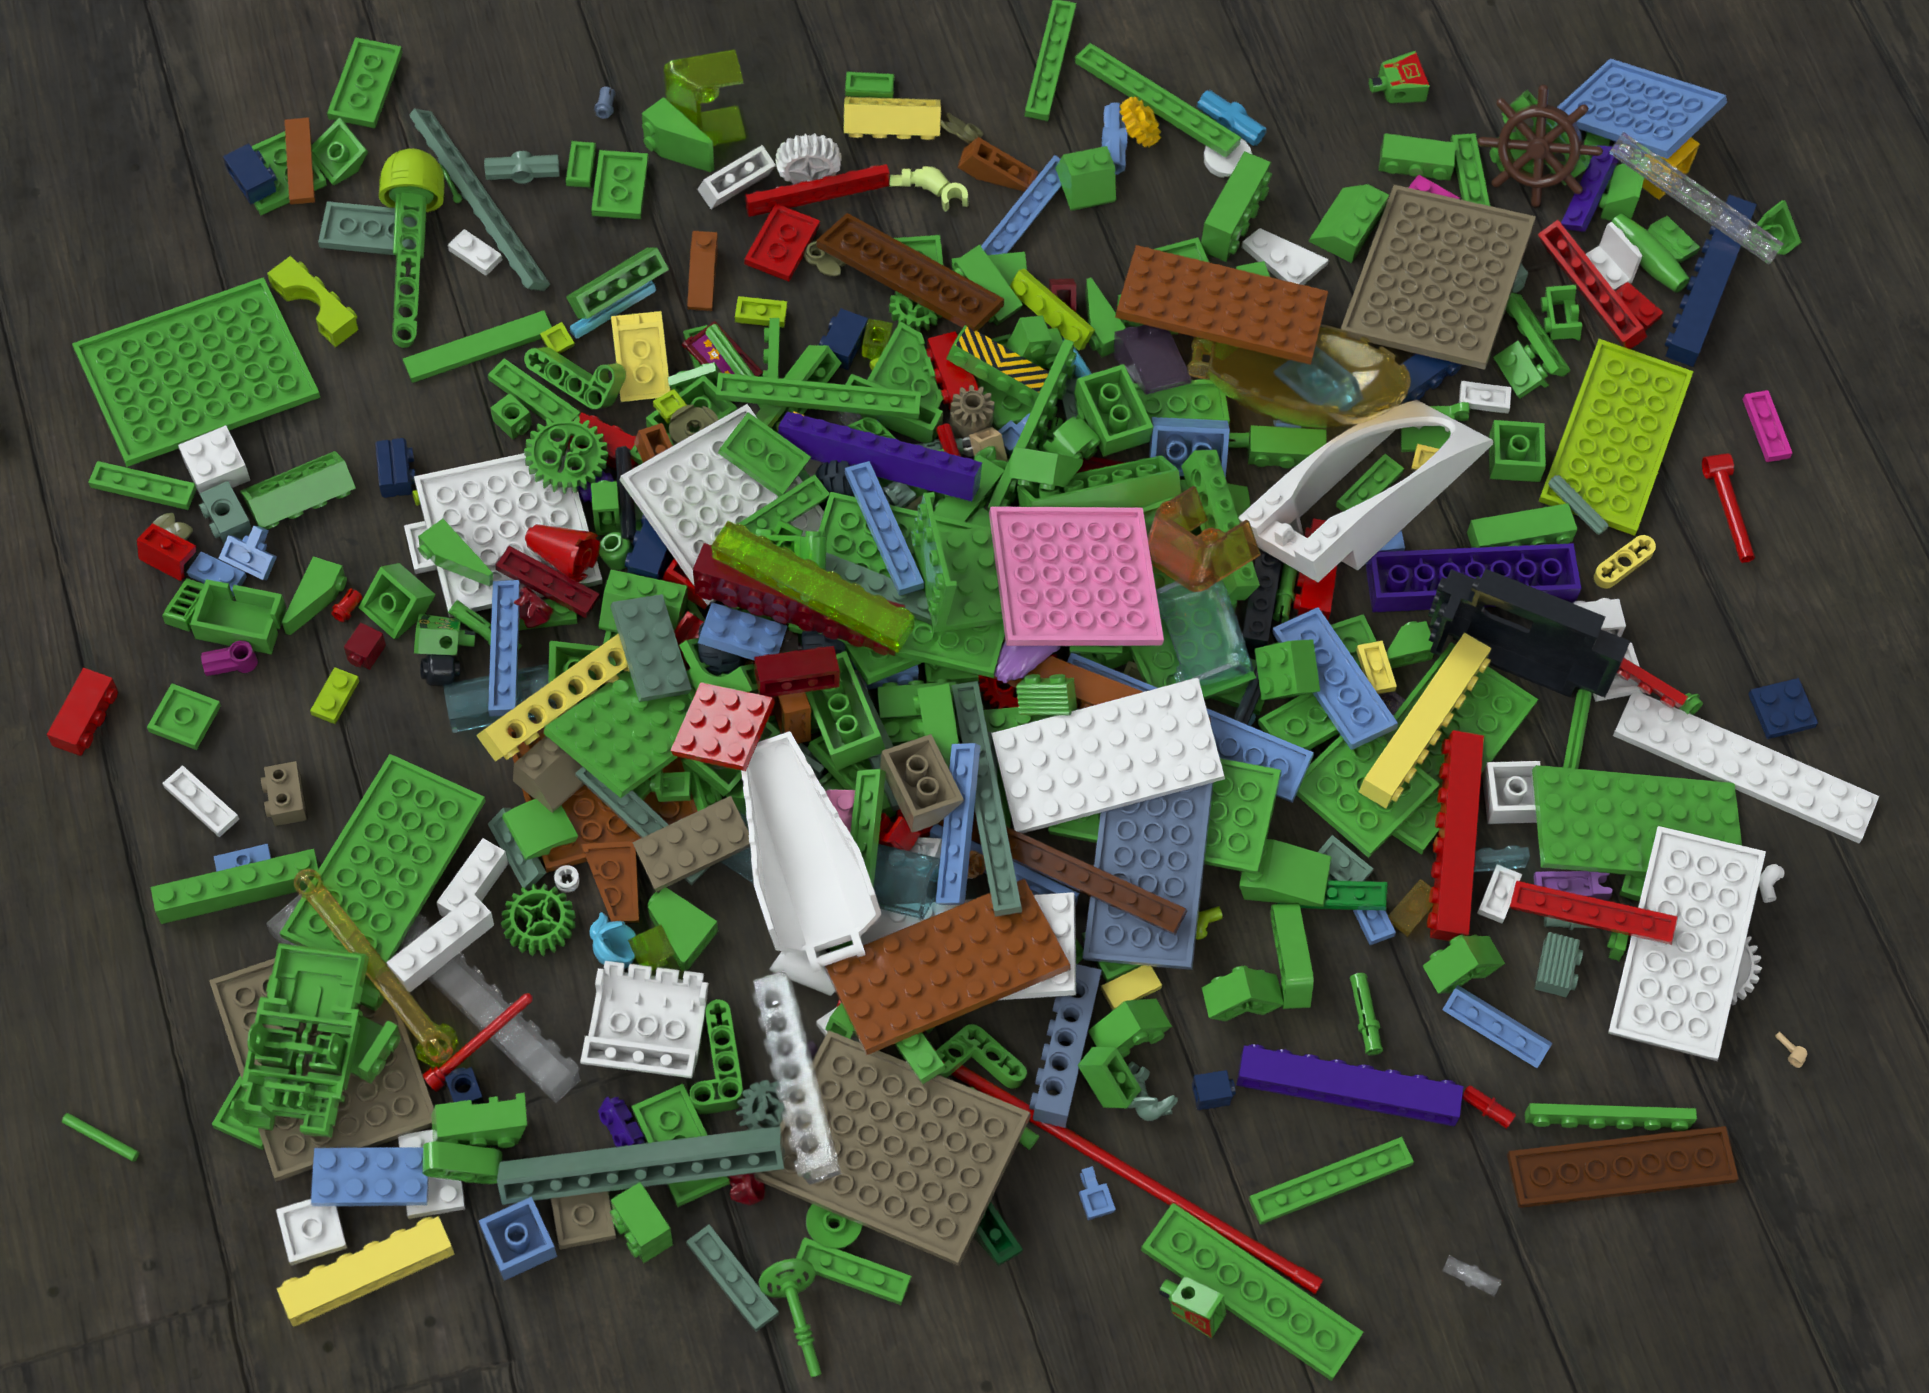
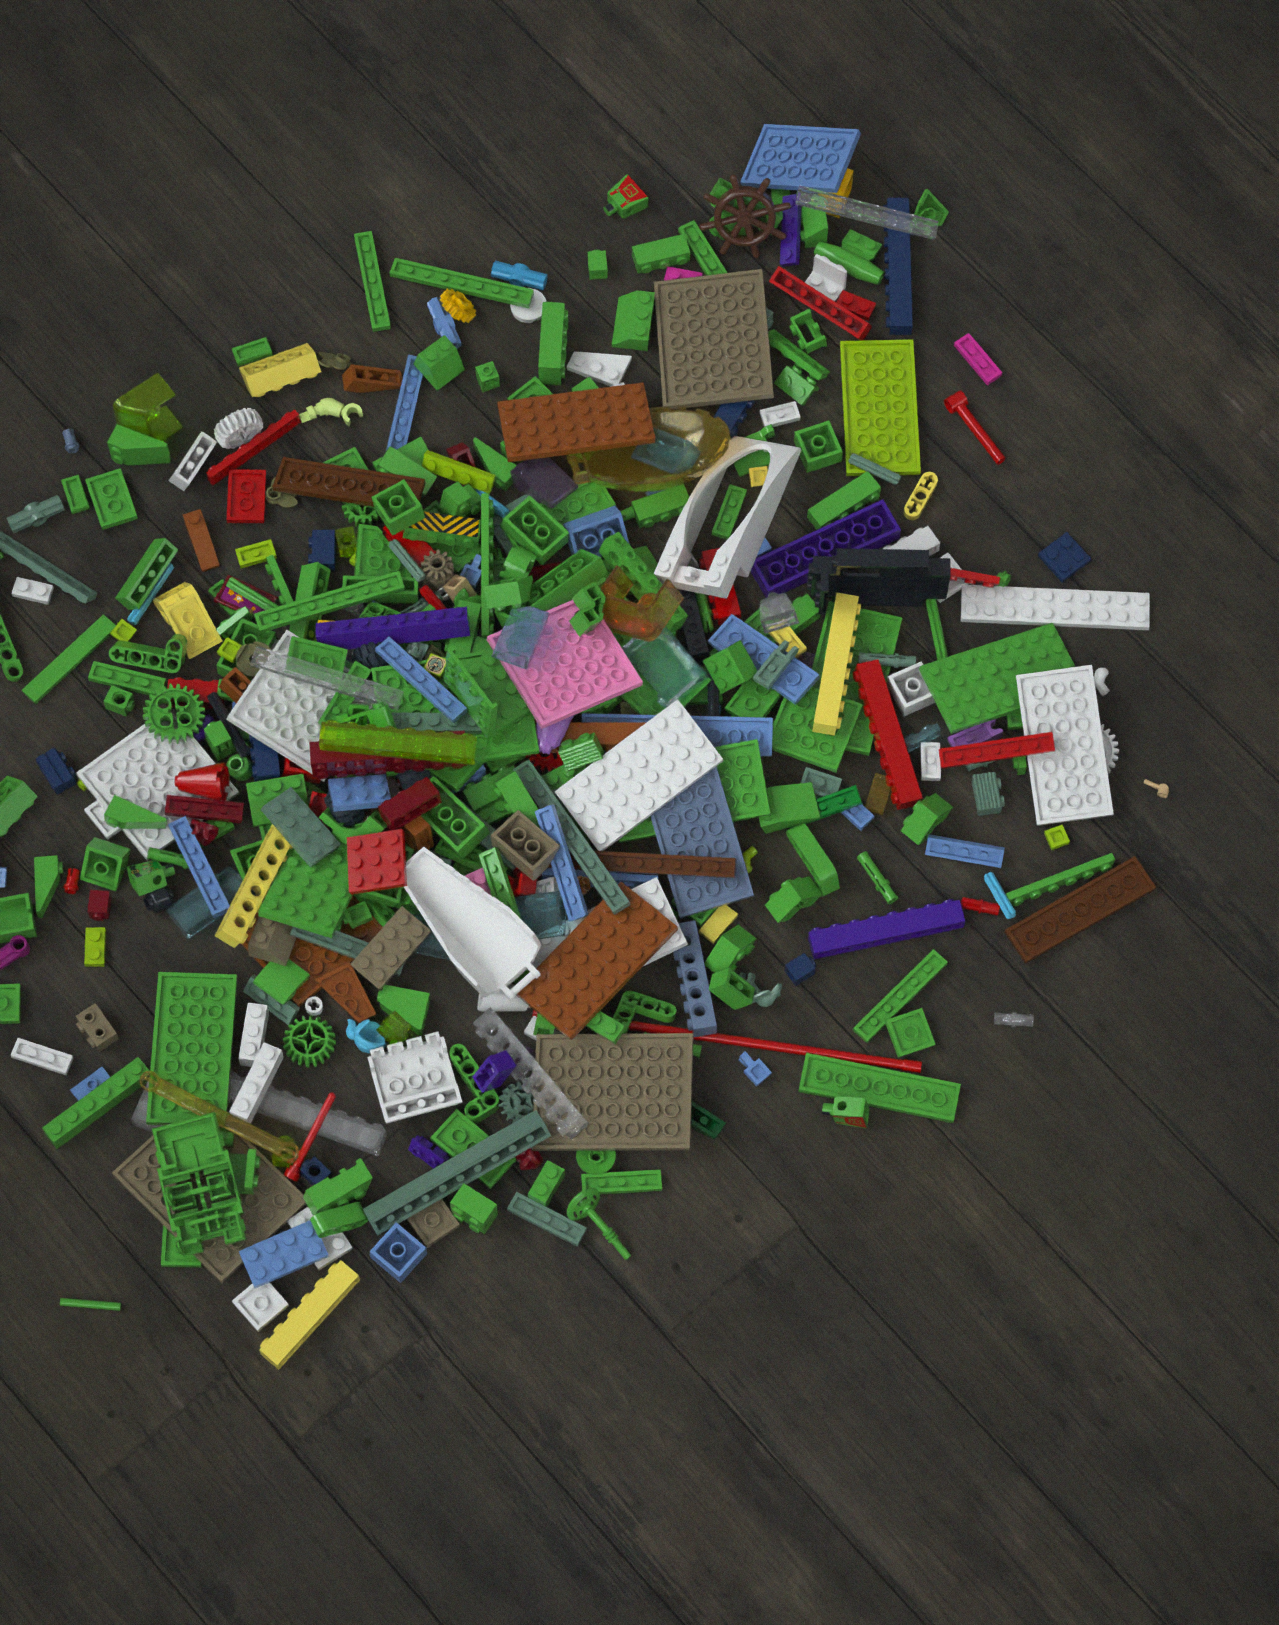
camera: 20 degrees left, 5 degrees up
none -> clear plate [250,646,404,711]
none -> bright green brick [371,480,425,536]
none -> sand green axle [389,539,425,582]
none -> tile [424,653,446,679]
none -> dark purple brick [472,1050,516,1093]
none -> bright green brick [475,361,500,392]
none -> clear light blue slope [491,606,549,670]
none -> bright green brick [528,1160,565,1207]
none -> bright green brick [569,582,606,637]
none -> bright green brick [588,250,608,280]
none -> sand green hinge [753,640,799,690]
none -> clear torso [760,592,799,634]
none -> sand green pin [858,652,916,668]
none -> bright green plate [885,1008,936,1058]
none -> medium azure axle [984,872,1016,919]
none -> lime plate [1044,825,1070,850]

